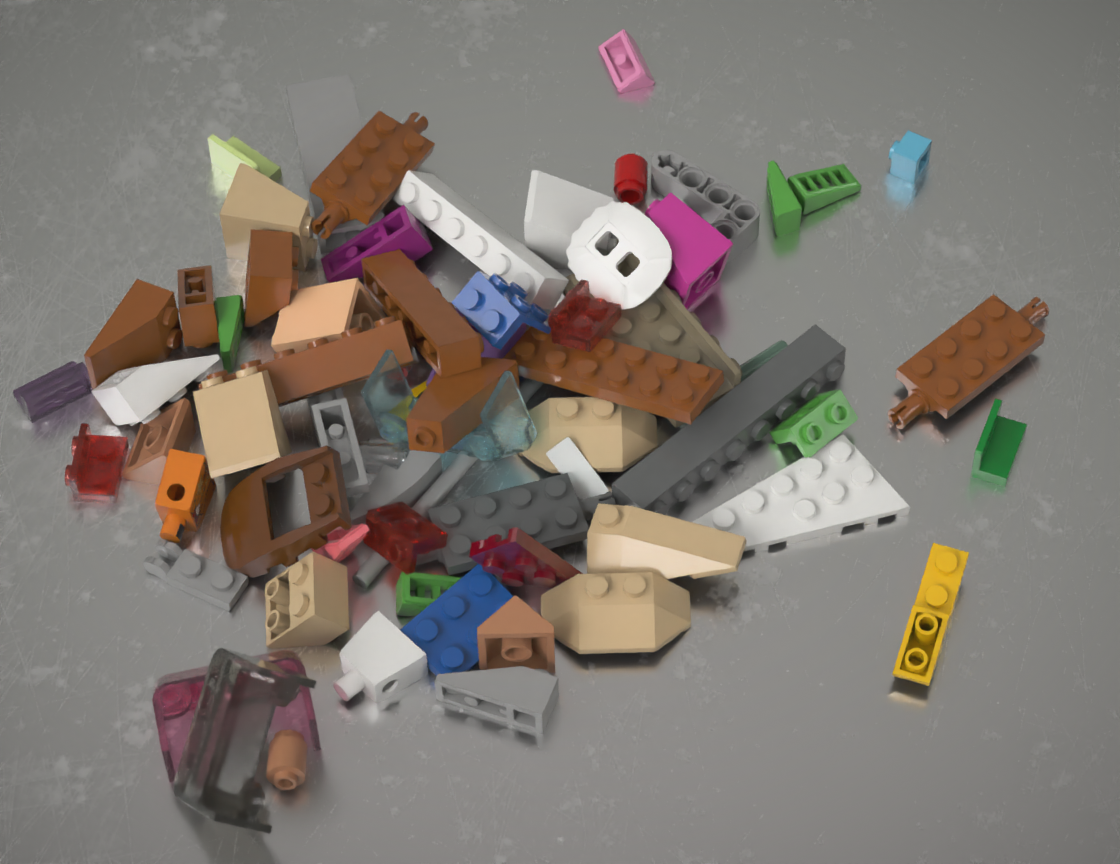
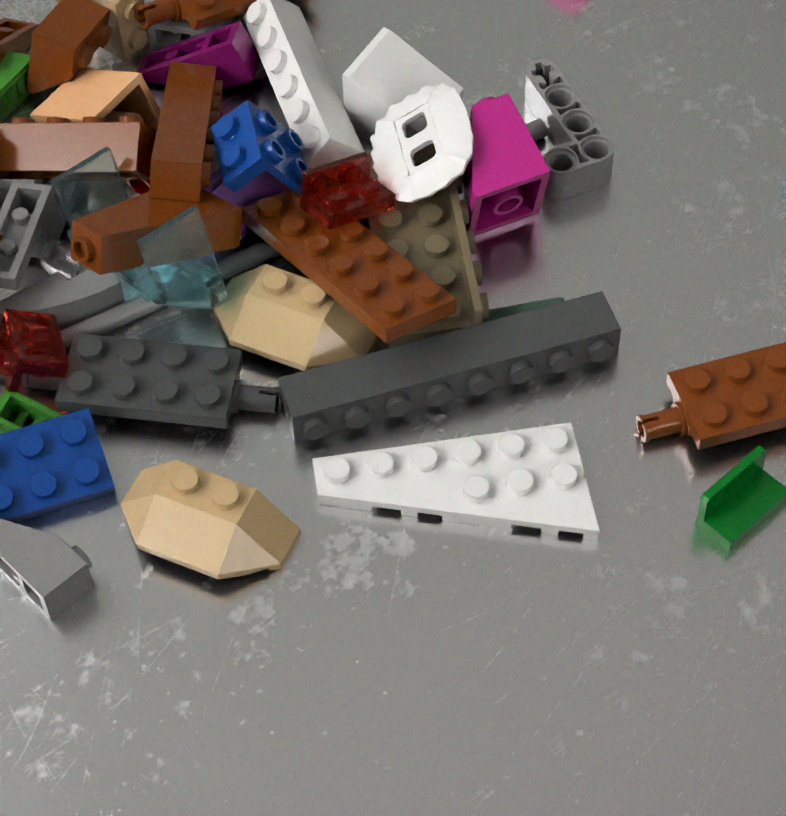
camera: 25 degrees right, 0 degrees up
dark red wing [469,527,583,588] -> none
nougat slope [477,595,555,673] -> none
white sticker [546,437,608,500] -> none
tan wedge [587,503,747,581] -> none
red brick [614,154,648,205] -> none
bright green slope [766,160,802,236] -> none
bright green bracket [769,389,858,458] -> none
bright green slope [787,164,861,215] -> none
yellow slope [892,543,969,686] -> none

